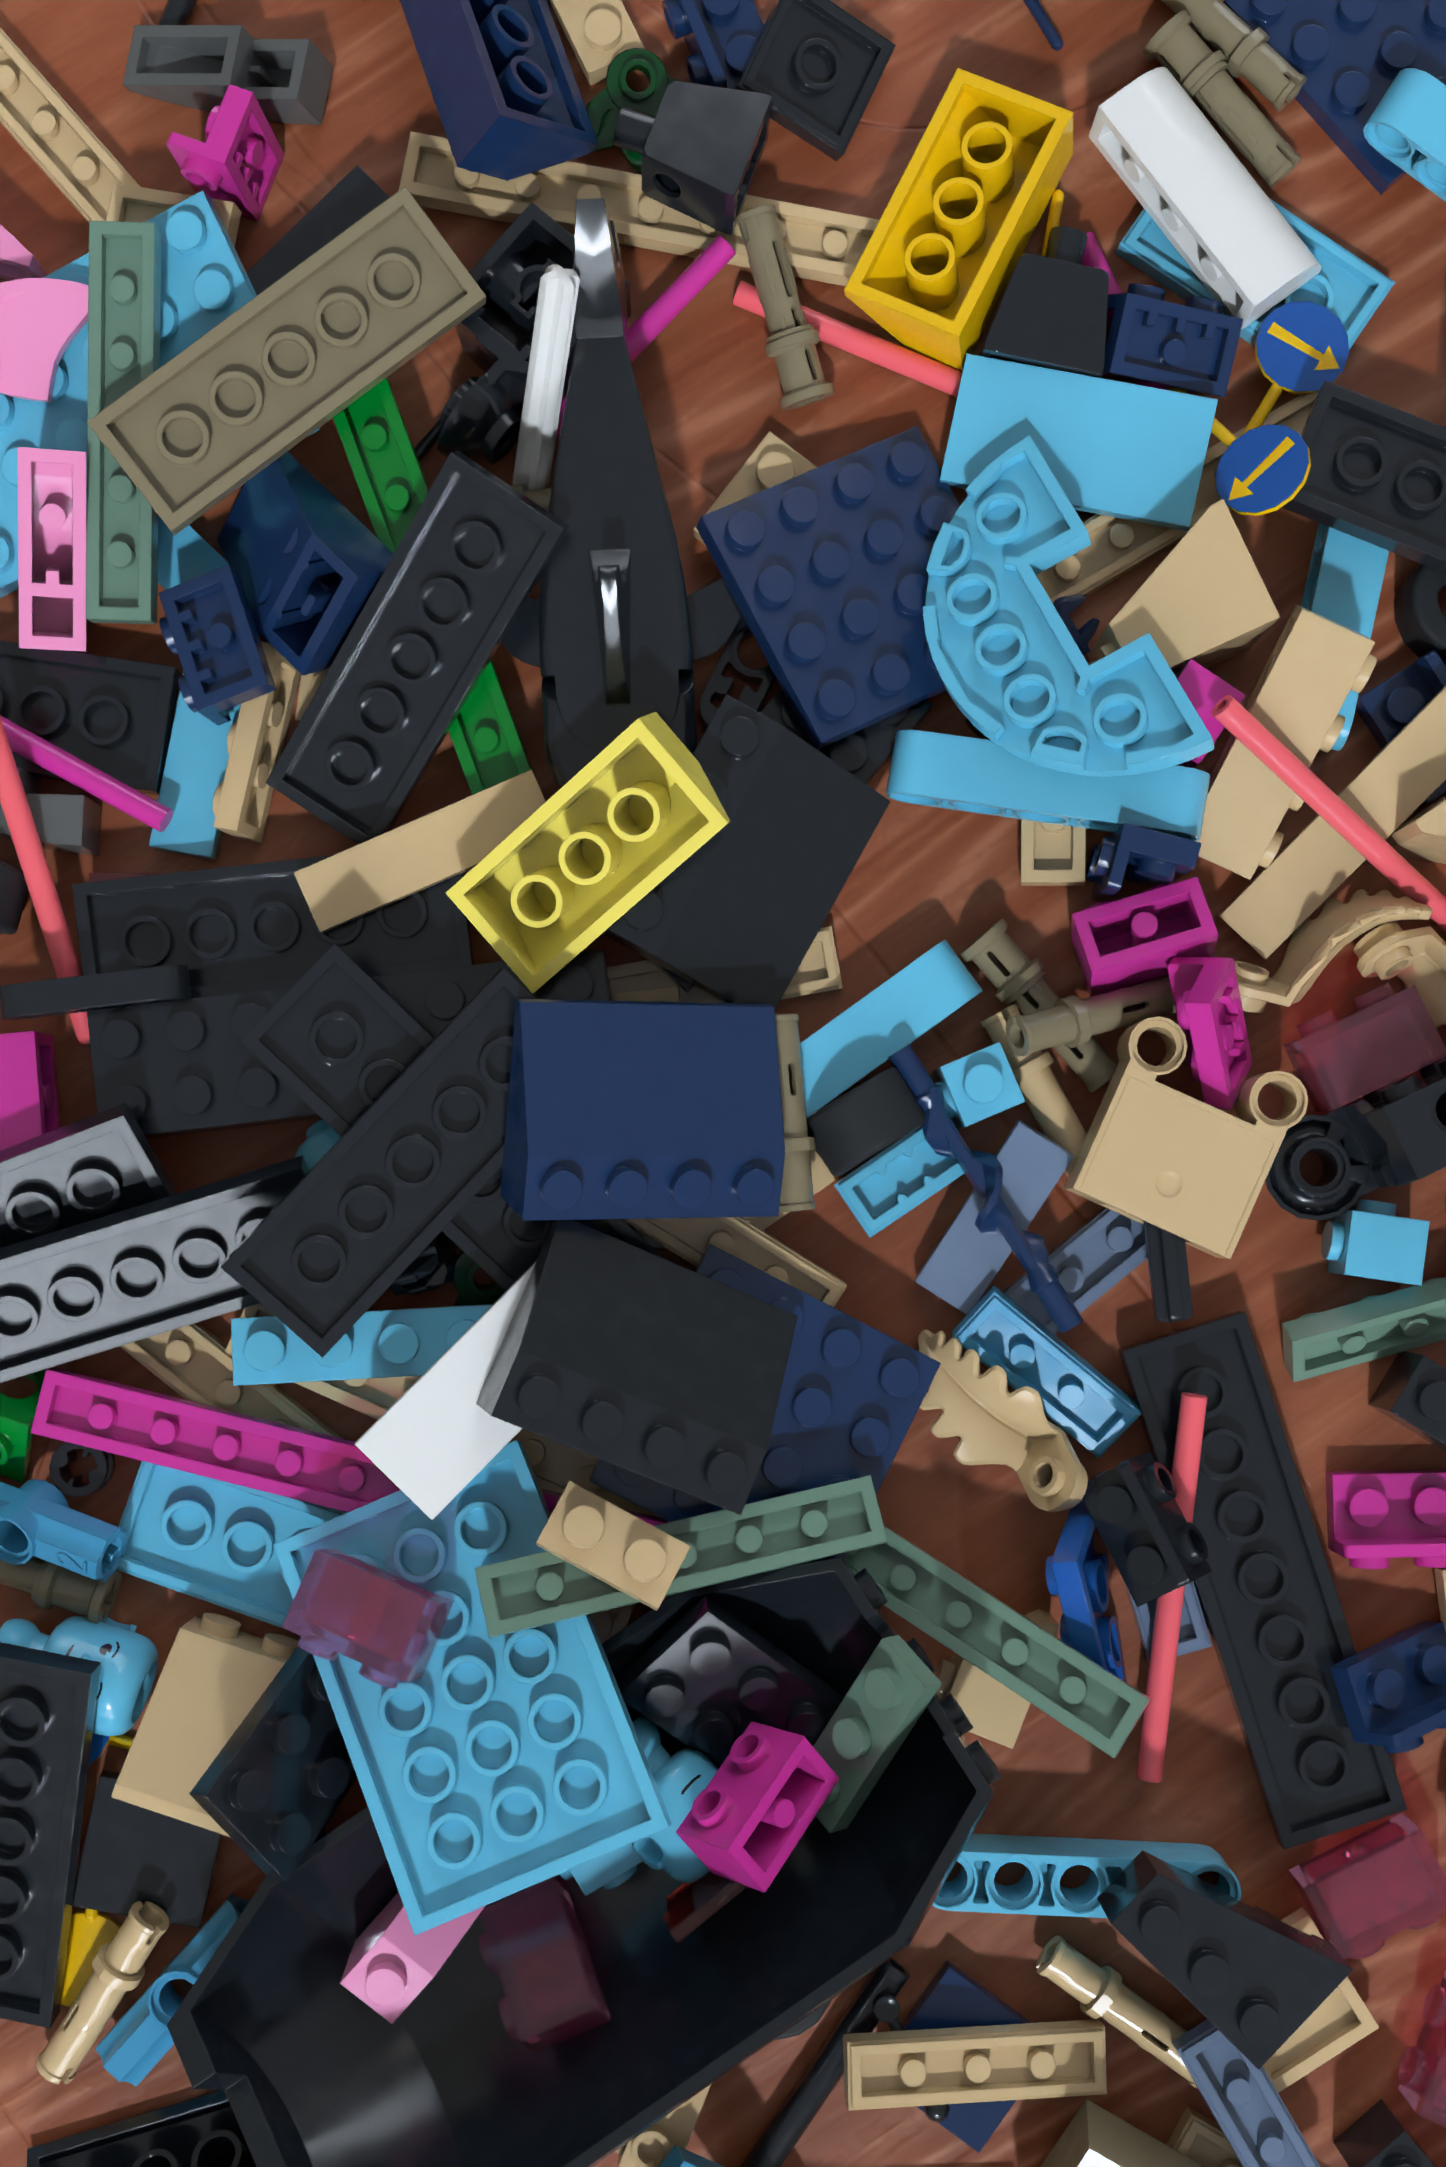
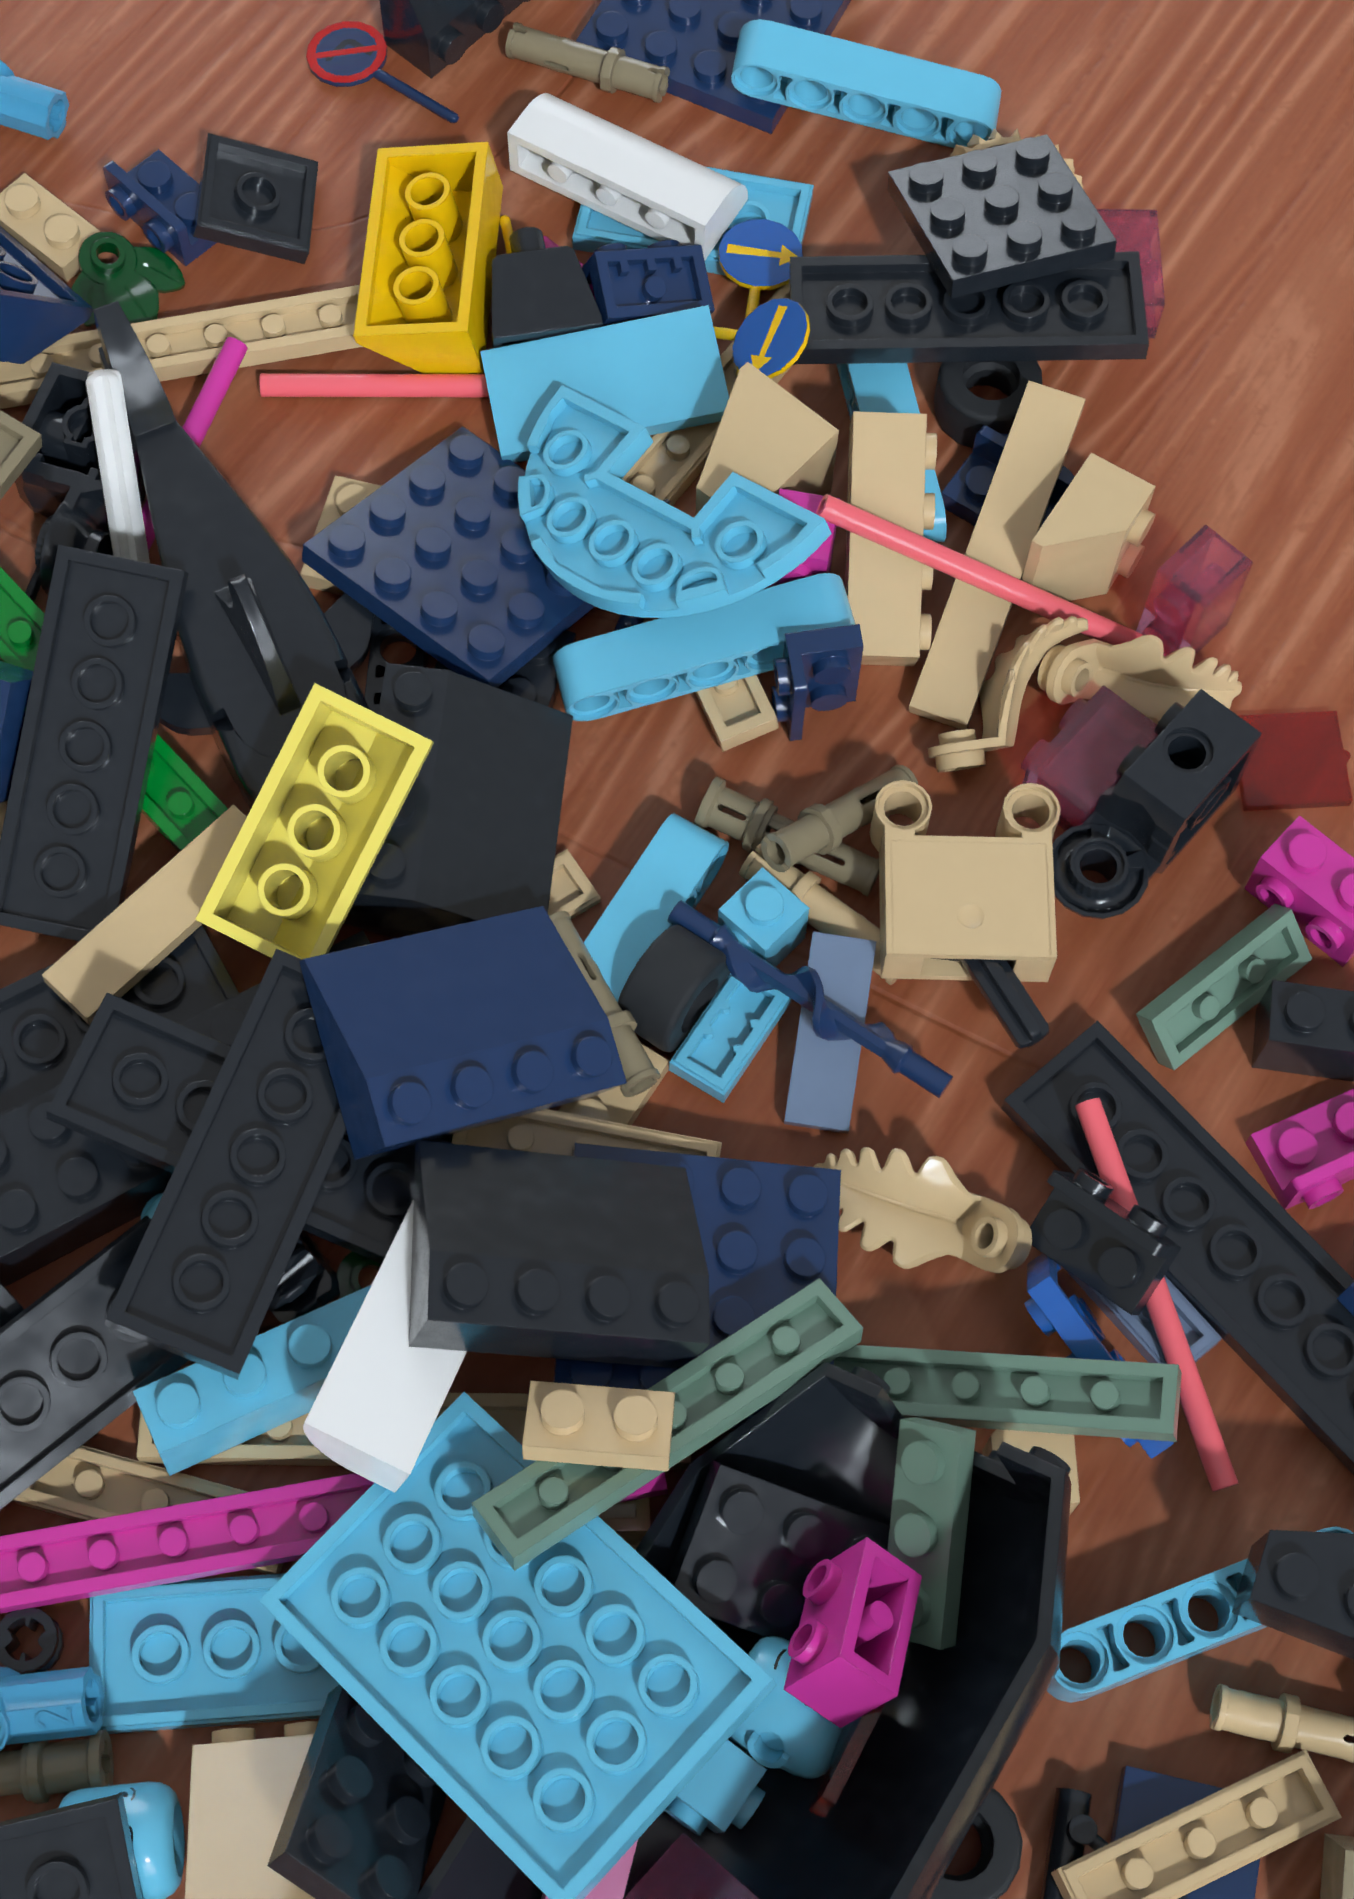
camera: 25 degrees left, 20 degrees down
clear pink brick [282,1549,454,1688] -> none
black torso [613,81,772,235] -> none
dark tan pin [736,205,835,411] -> none
dark azure tile [952,1285,1142,1458] -> none
sand blue tile [1002,1207,1148,1335] -> none
dark pink brick [1071,877,1218,997] -> none
dark tan pin [1142,10,1302,189] -> none
dark pink bracket [1167,956,1253,1110] -> none
medium azure brick [1321,1199,1430,1286] -> none

